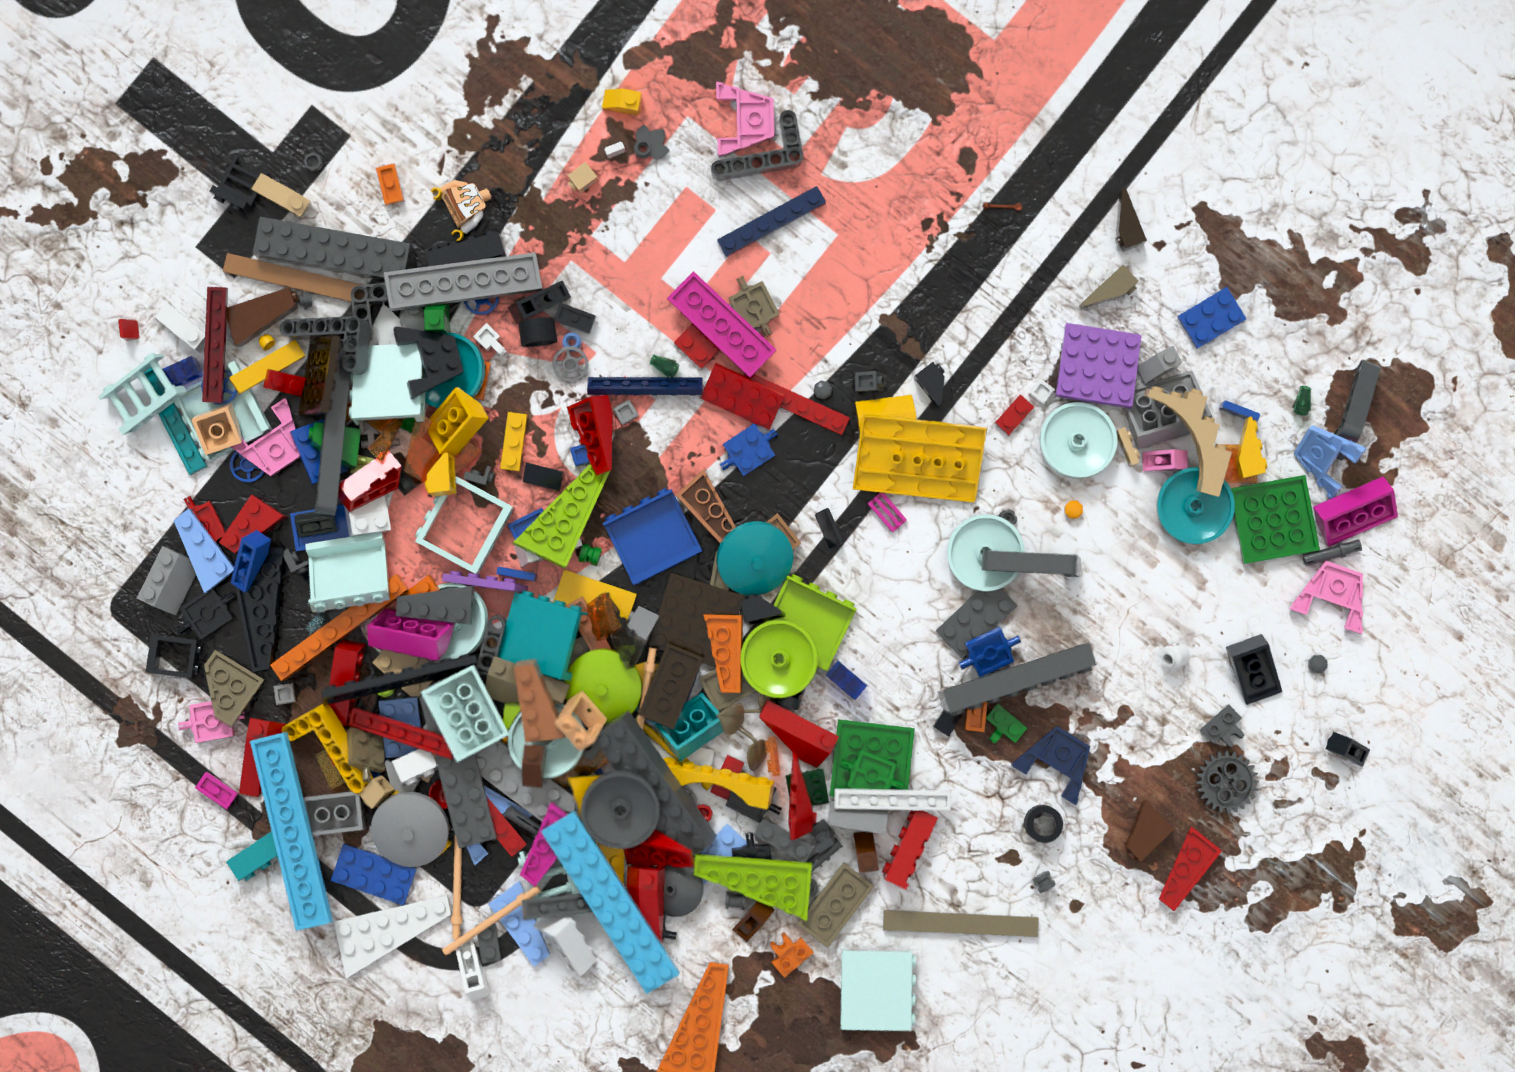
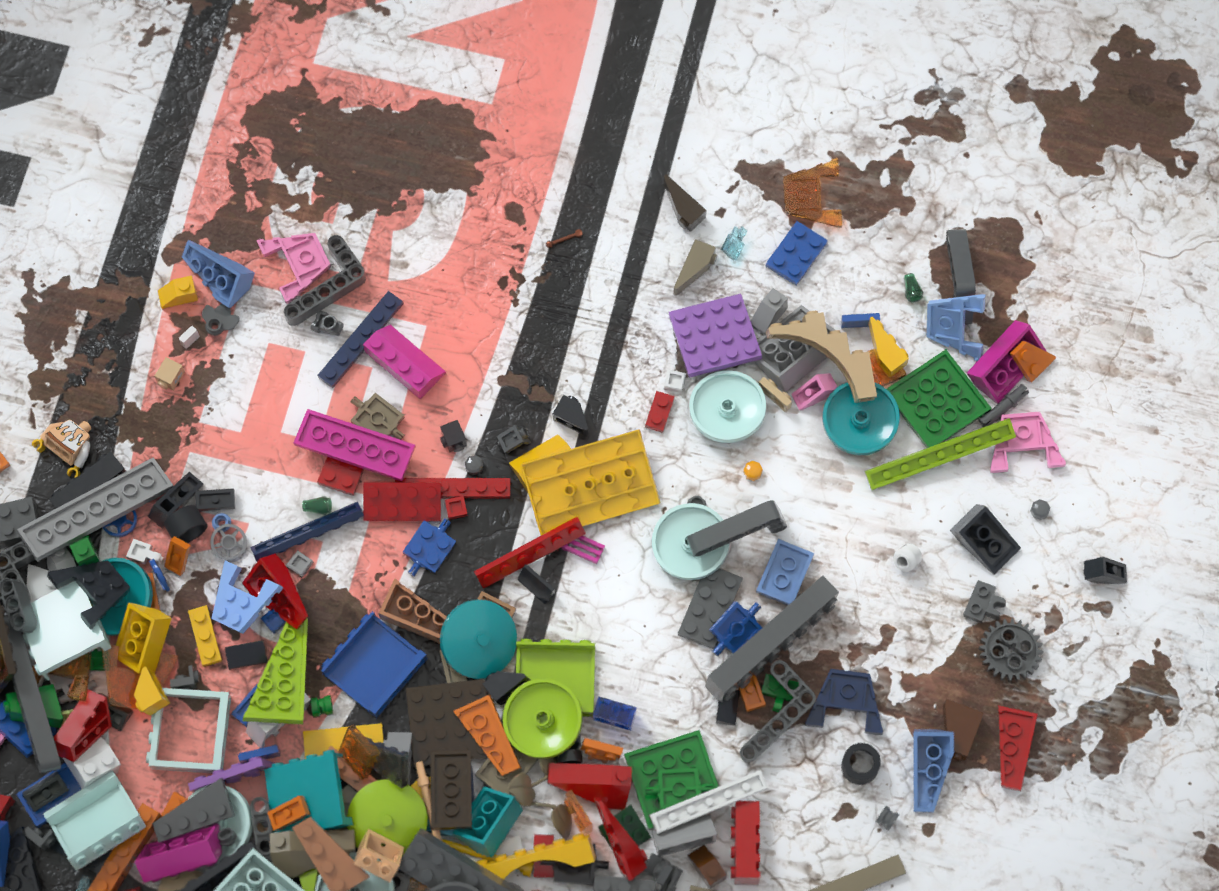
camera: 25 degrees left, 15 degrees down
none -> blue wheel [149,558,171,592]
none -> orange plate [164,536,191,576]
none -> medium blue wedge [182,240,255,308]
none -> light blue wing [212,560,283,634]
none -> dark grey plate [218,828,237,846]
none -> orange plate [267,795,310,831]
none -> dark grey plate [310,310,344,336]
none -> dark pink slope [363,324,446,399]
none -> black brick [440,420,467,453]
none -> red plate [445,496,468,520]
none -> red plate [474,517,586,589]
none -> orange plate [580,738,623,764]
none -> clear light blue plate [720,226,747,260]
none -> dark grey beam [740,660,816,763]
none -> medium blue plate [756,539,814,605]
none -> clear orange wing [783,158,842,228]
none -> lime plate [865,418,1016,490]
none -> medium blue wedge [913,729,954,812]
none -> orange wing [1010,341,1056,382]

